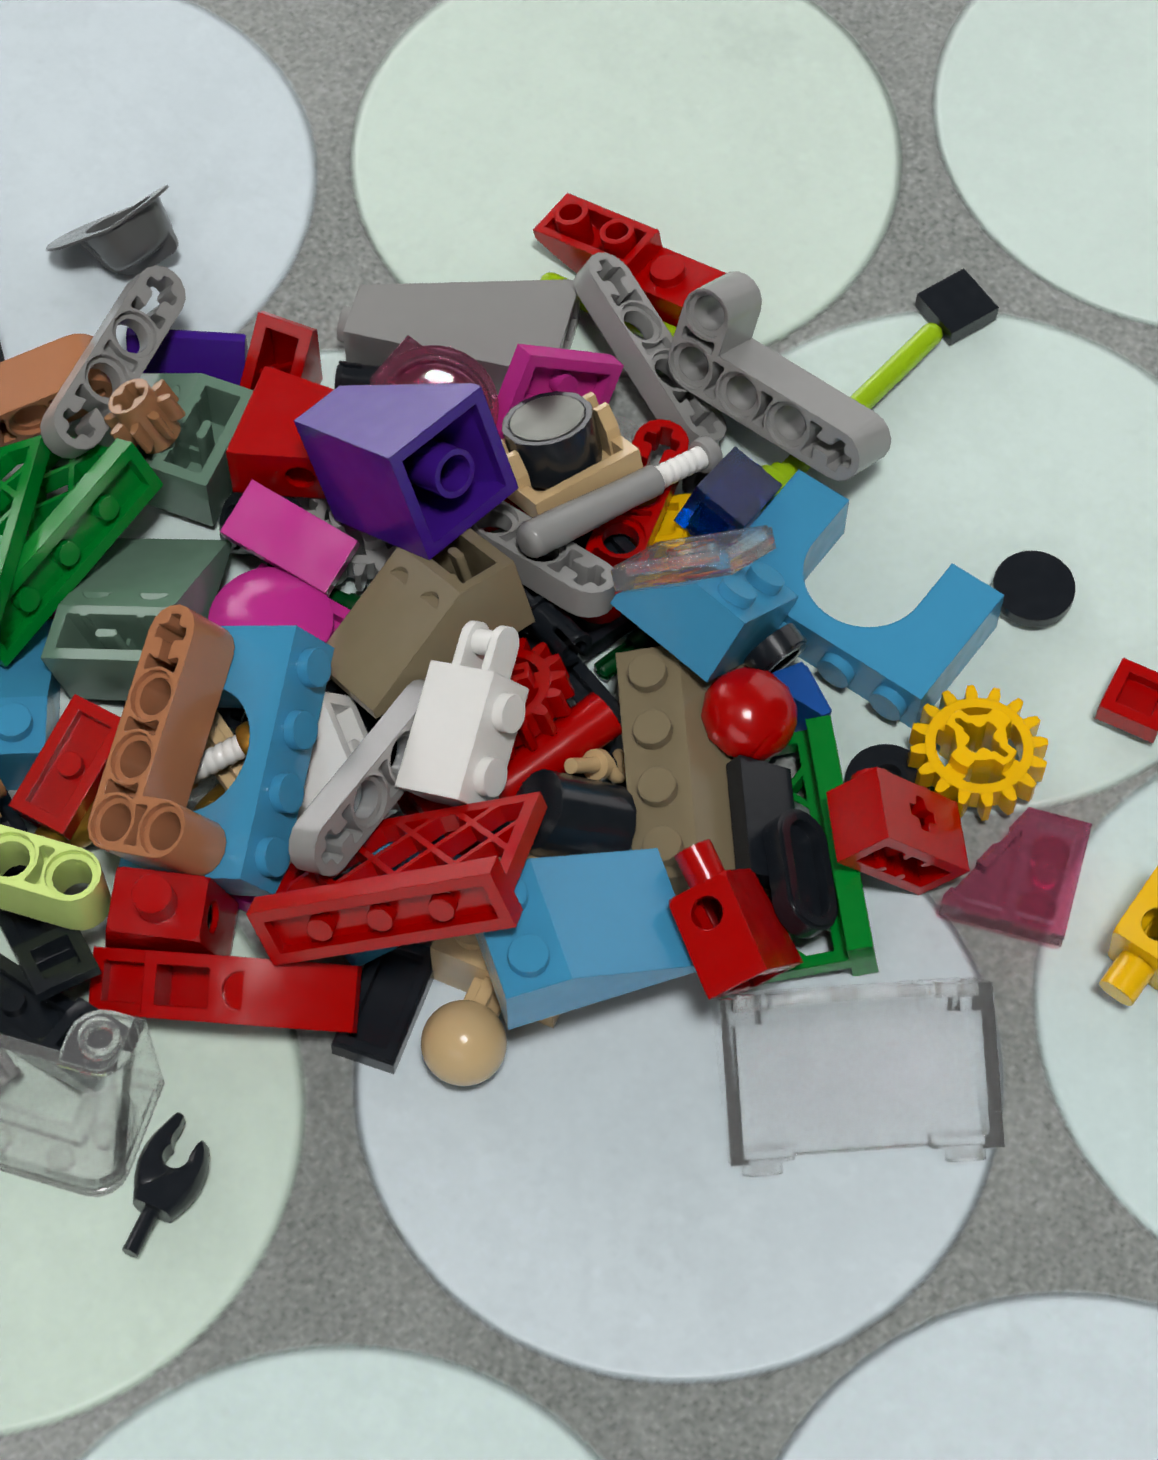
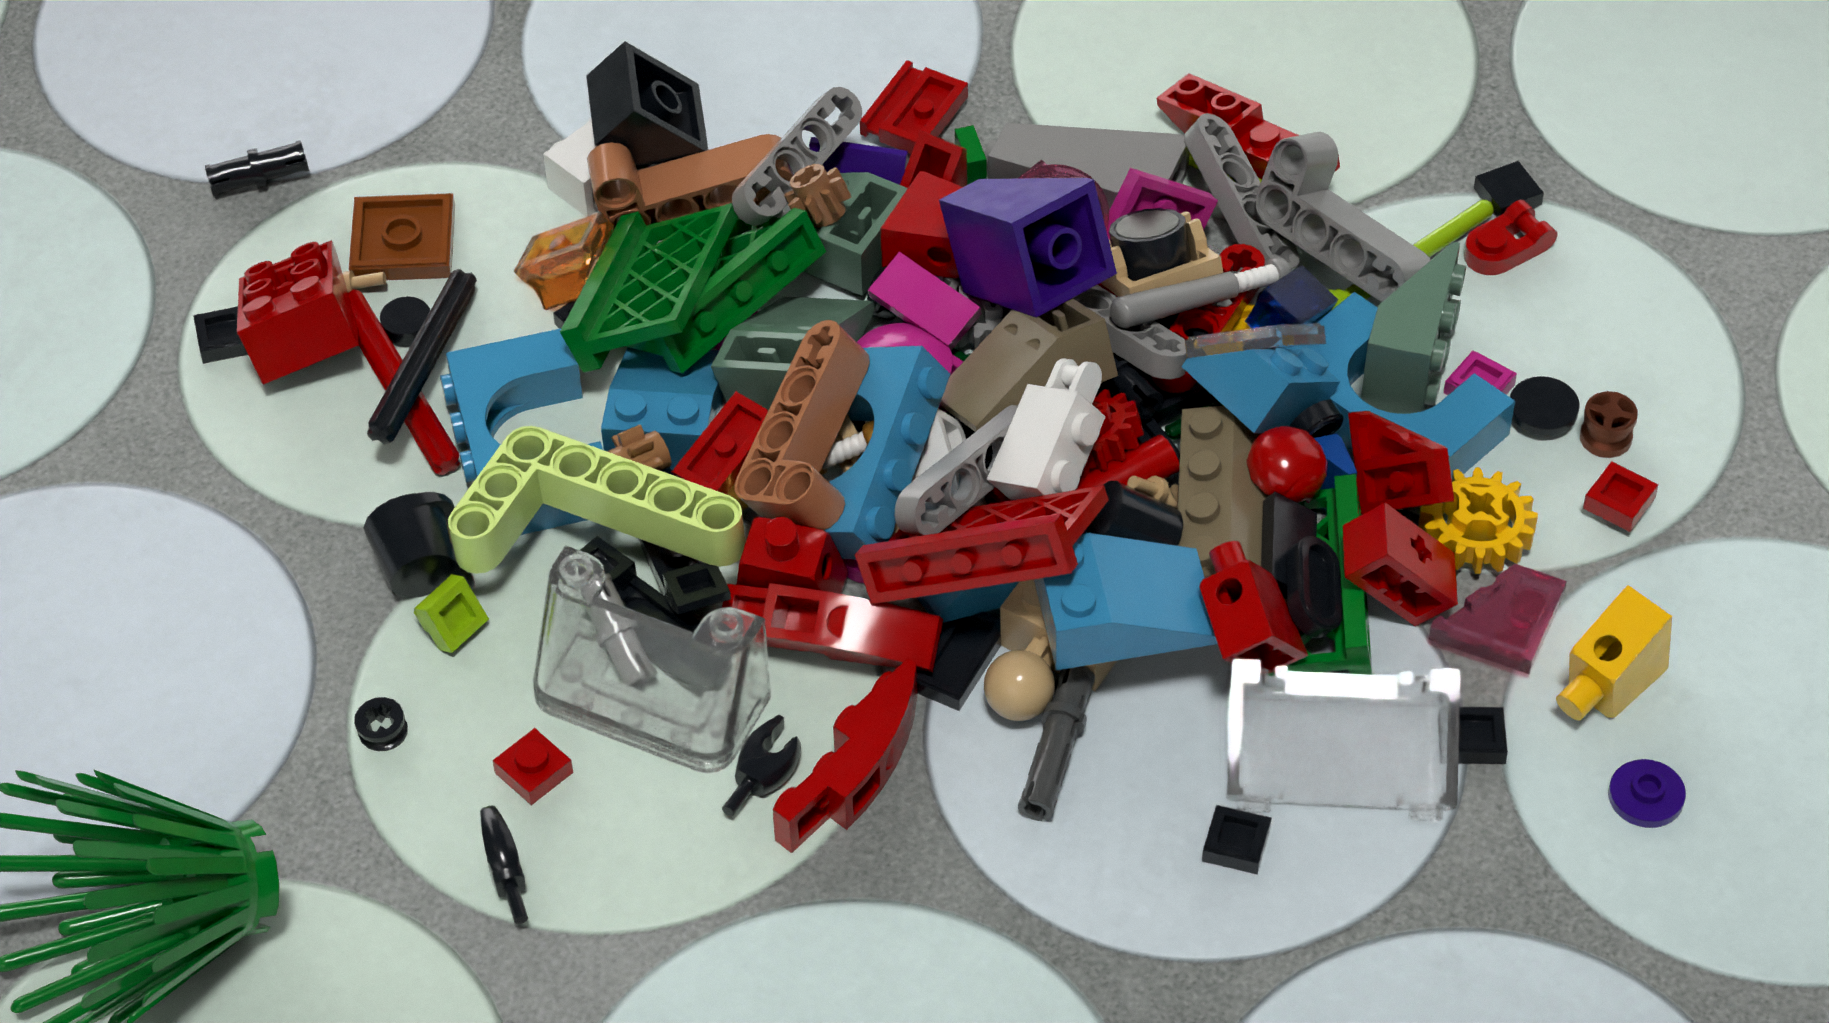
camera: 10 degrees right, 10 degrees down
dark grey piece [46,185,179,275] -> none
none -> red slope [772,658,917,853]
none -> red plate [860,60,968,154]
none -> green plate [955,125,987,185]
none -> dark grey pin [1018,666,1095,821]
none -> black tile [1202,805,1272,875]
none -> red wing [1348,411,1454,515]
none -> sand green slope [1361,242,1466,414]
none -> dark pink tile [1443,350,1517,395]
none -> black tile [1445,707,1508,764]
none -> red plate [1464,199,1558,275]
none -> copper wheel [1580,391,1638,458]

